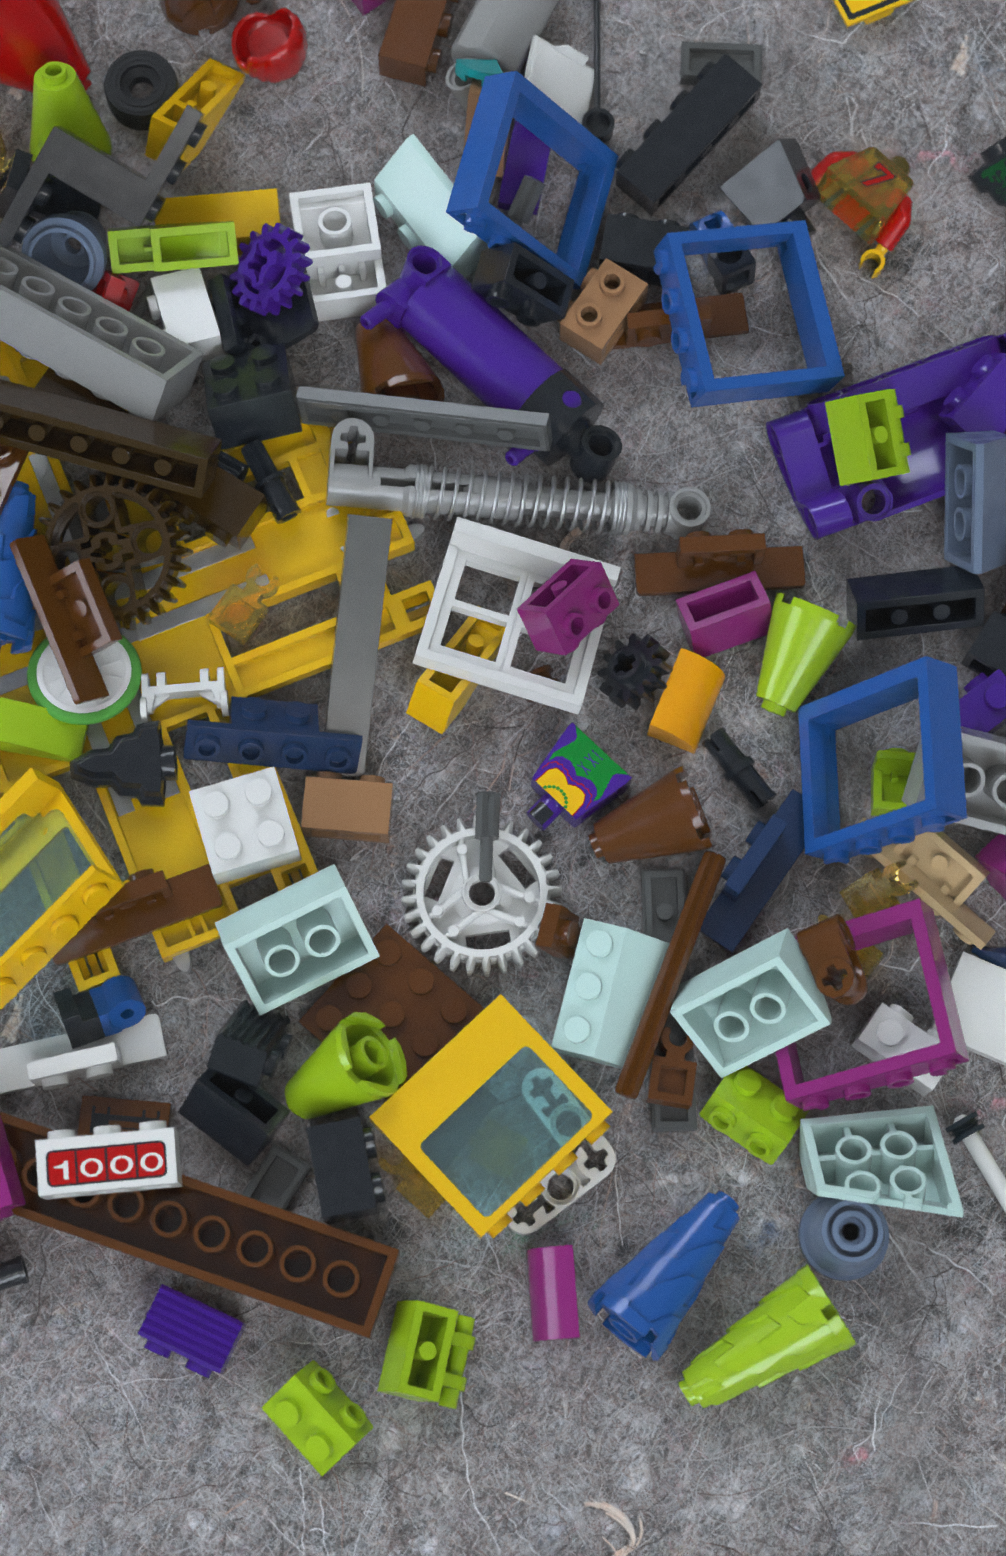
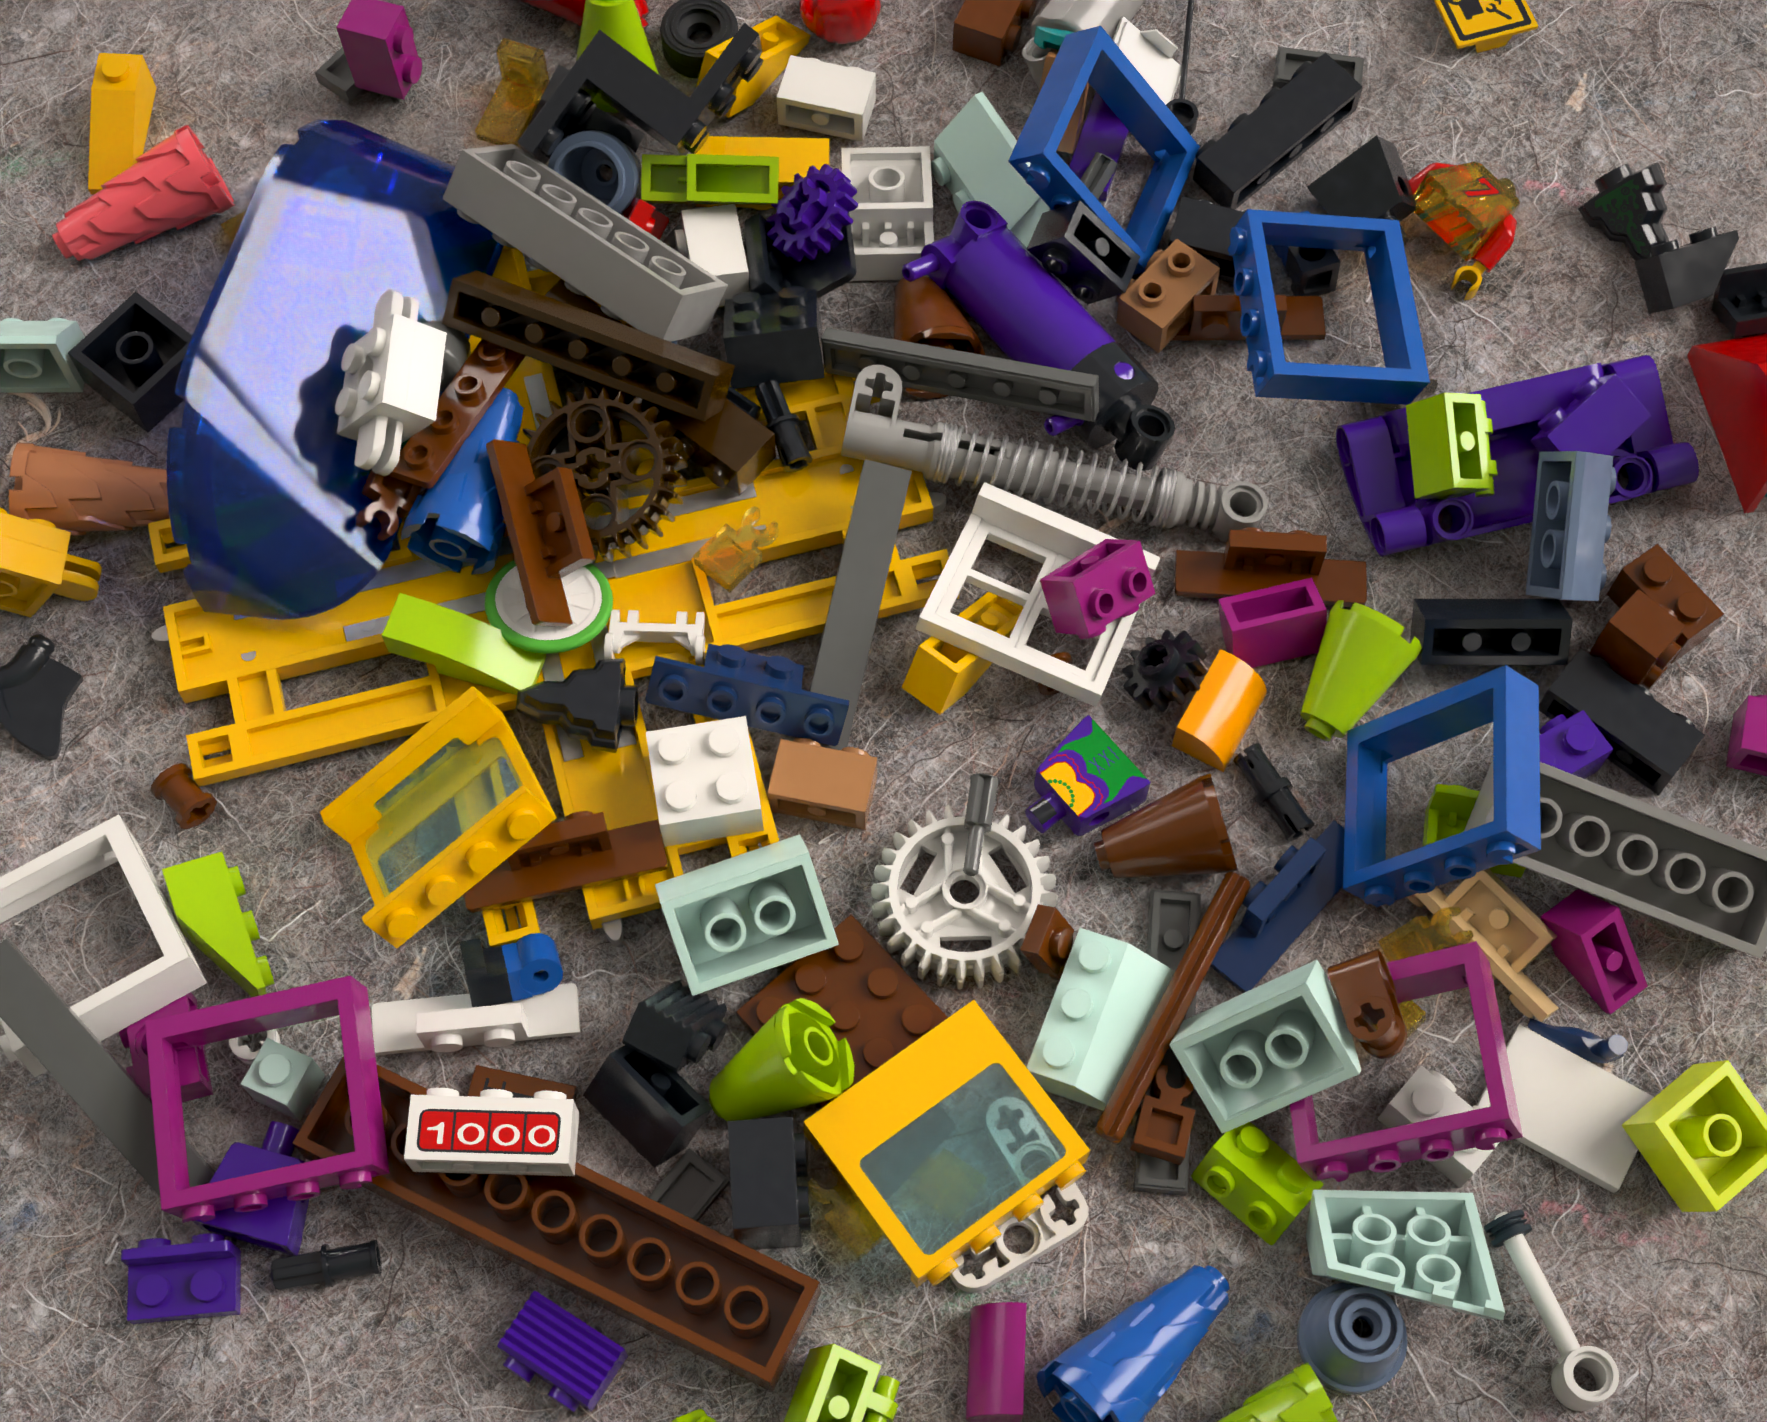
camera: 10 degrees right, 10 degrees down
none -> white brick [777,55,876,142]

